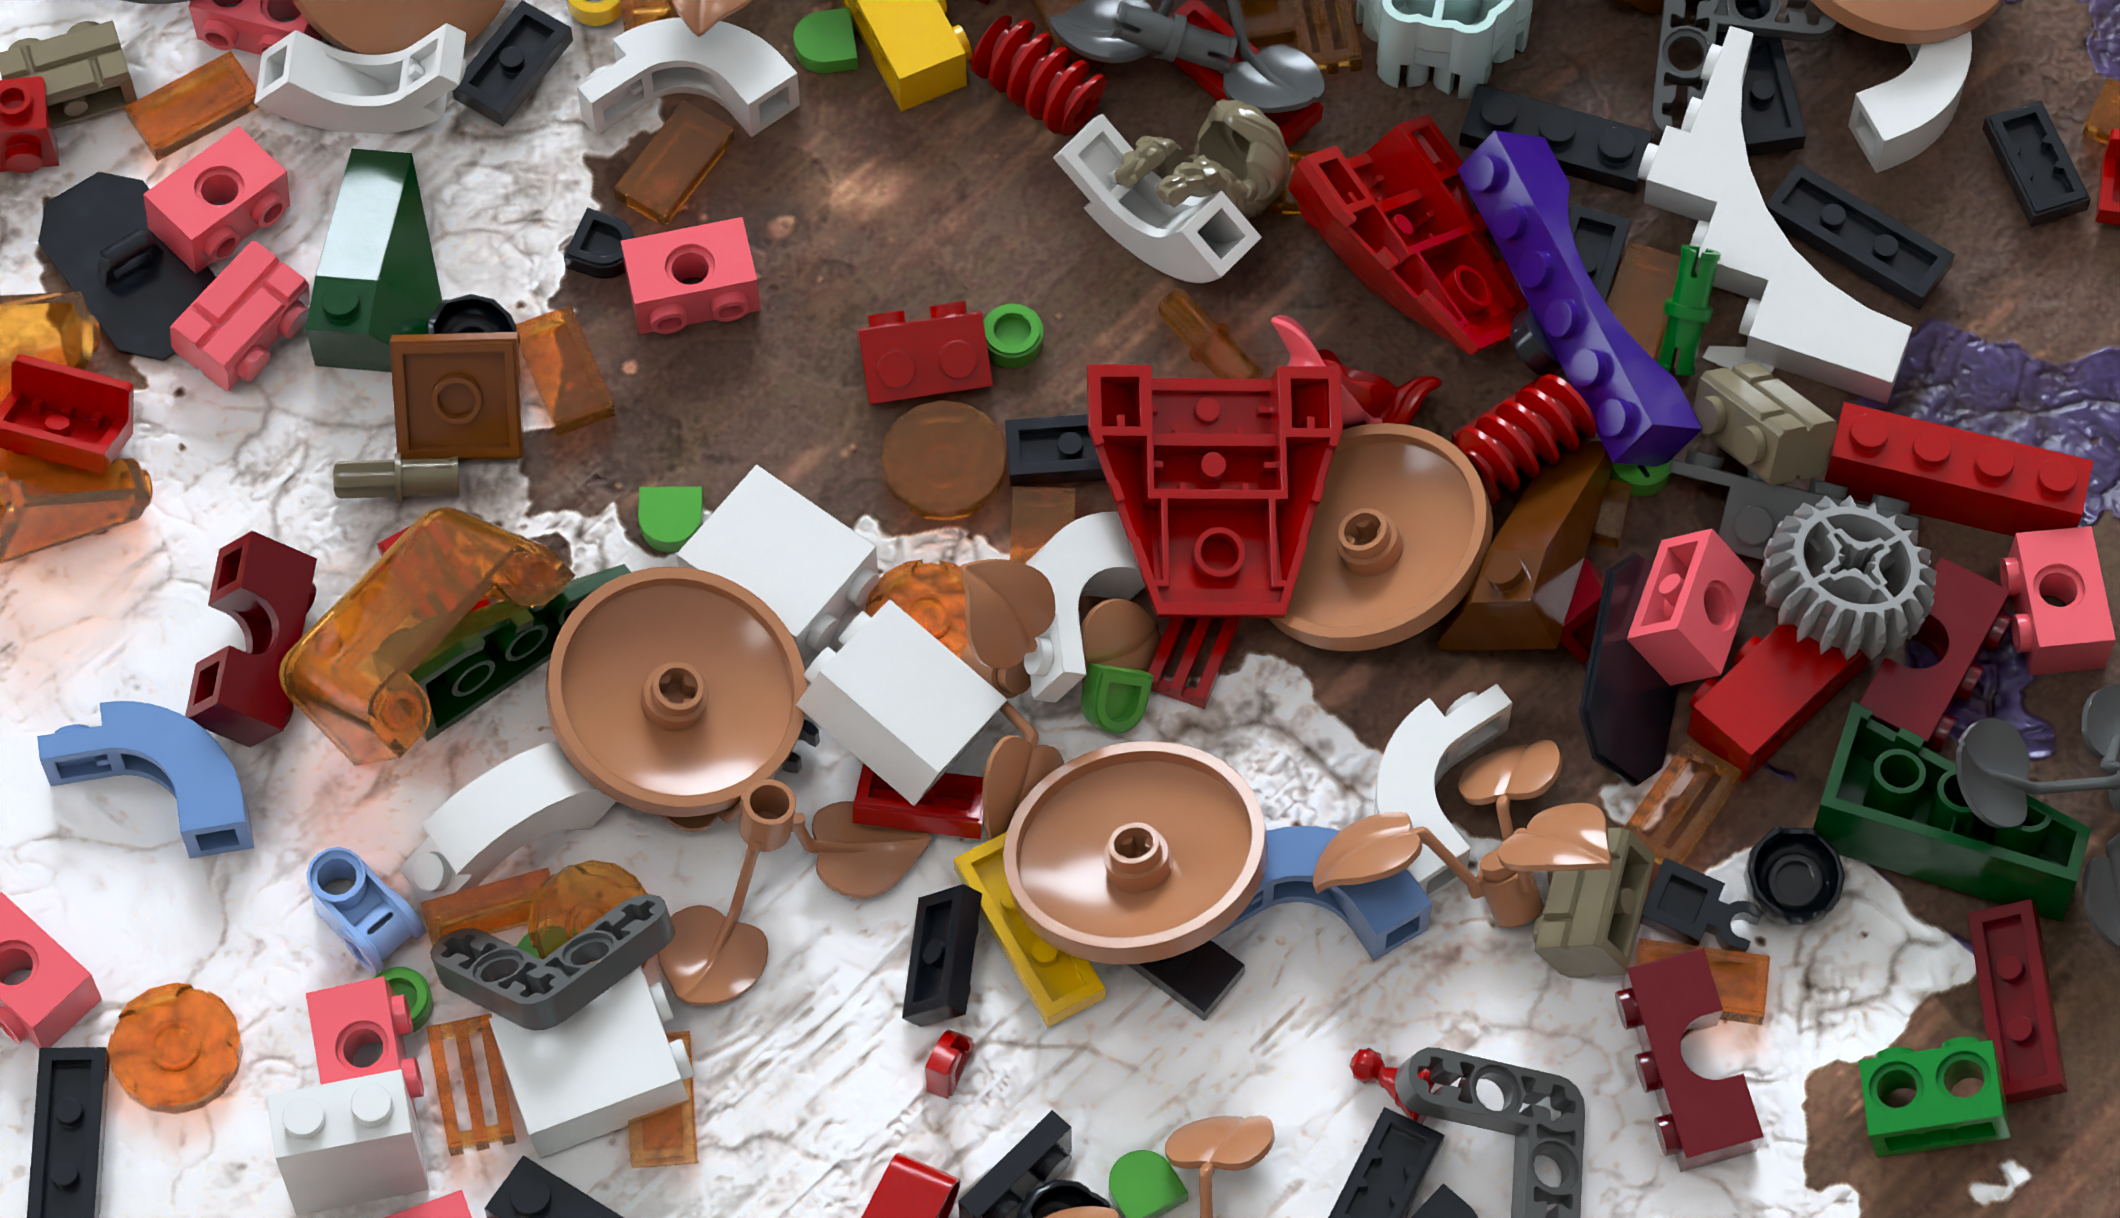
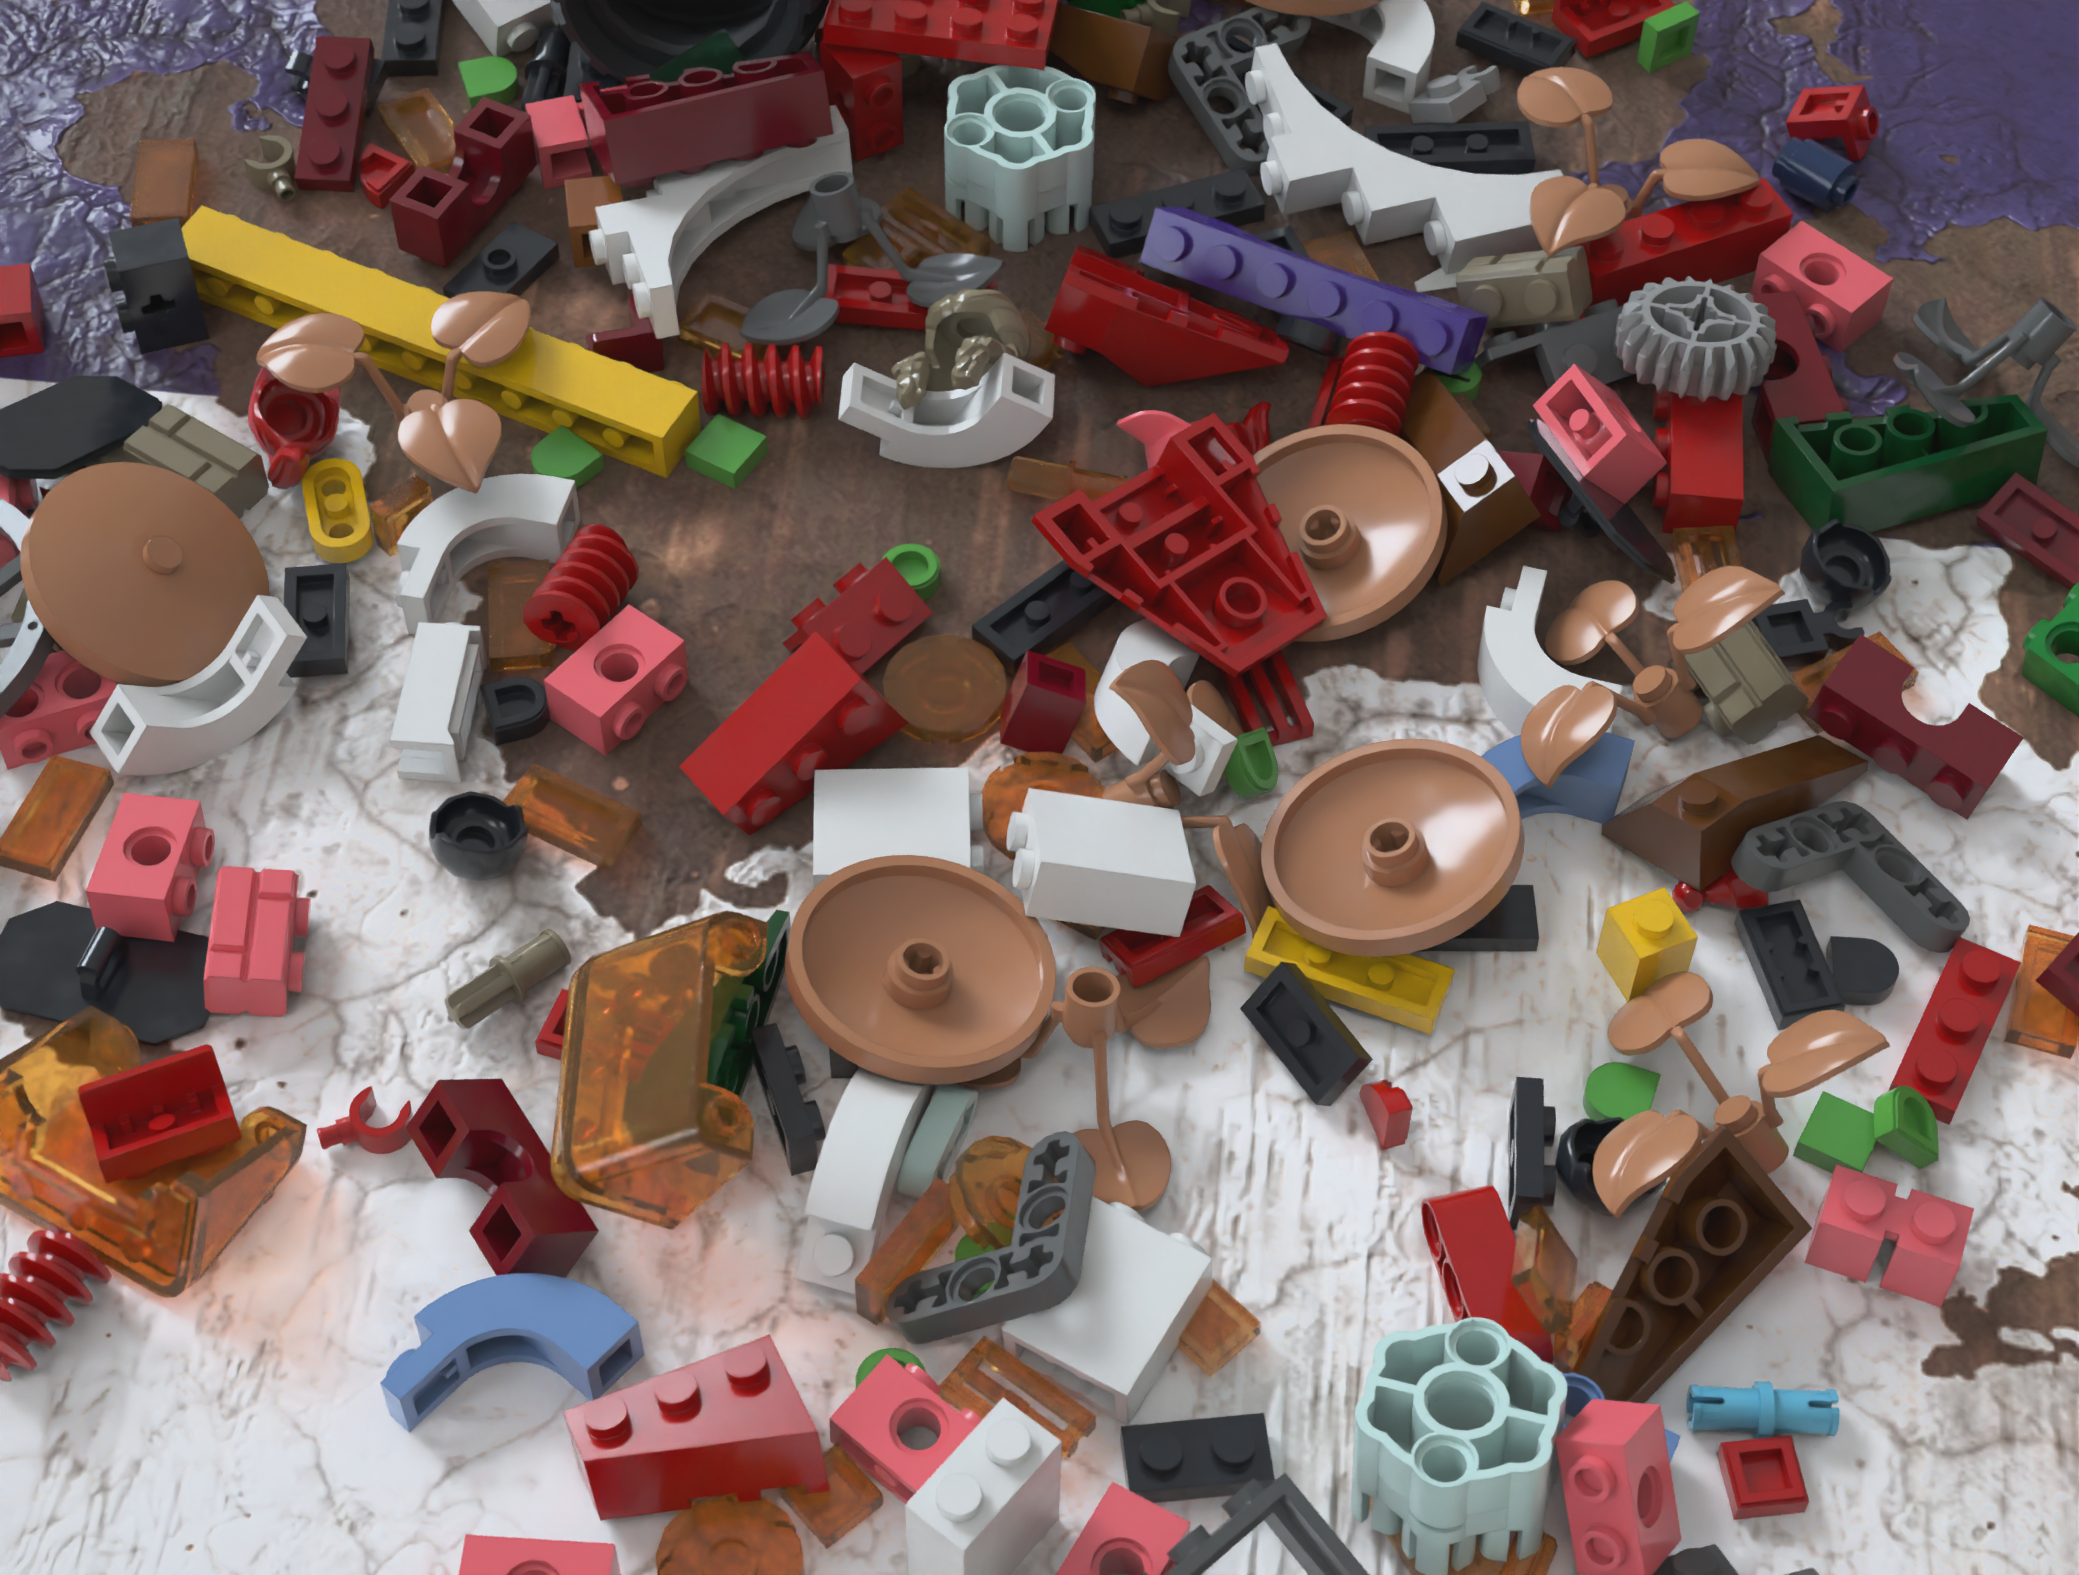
camera: 40 degrees left, 10 degrees down
dark green wedge [306,148,442,372] -> none
light blue piece [307,847,426,975] -> none
dark orange tile [390,332,525,460] -> none
bright green tile [638,487,704,553] -> none
dark grey pin [1109,0,1237,74] -> none
green pin [1656,245,1721,376] -> none
none -> red piece [316,1086,414,1154]
none -> white window [390,622,488,783]
none -> red piece [523,523,639,651]
none -> red wedge [563,1334,830,1520]
none -> red wedge [679,631,909,836]
none -> bright green tile [685,414,768,489]
none -> black plate [750,1023,826,1176]
none -> clear orange tile [780,1443,884,1549]
none -> light aqua beam [896,1083,978,1204]
none -> dark red panel [1000,650,1087,761]
none -> light grey plate [1407,65,1502,123]
none -> nougat plant [1517,67,1760,258]
none -> yellow brick [1596,887,1698,1002]
none -> reddish brown wedge [1602,735,1869,892]

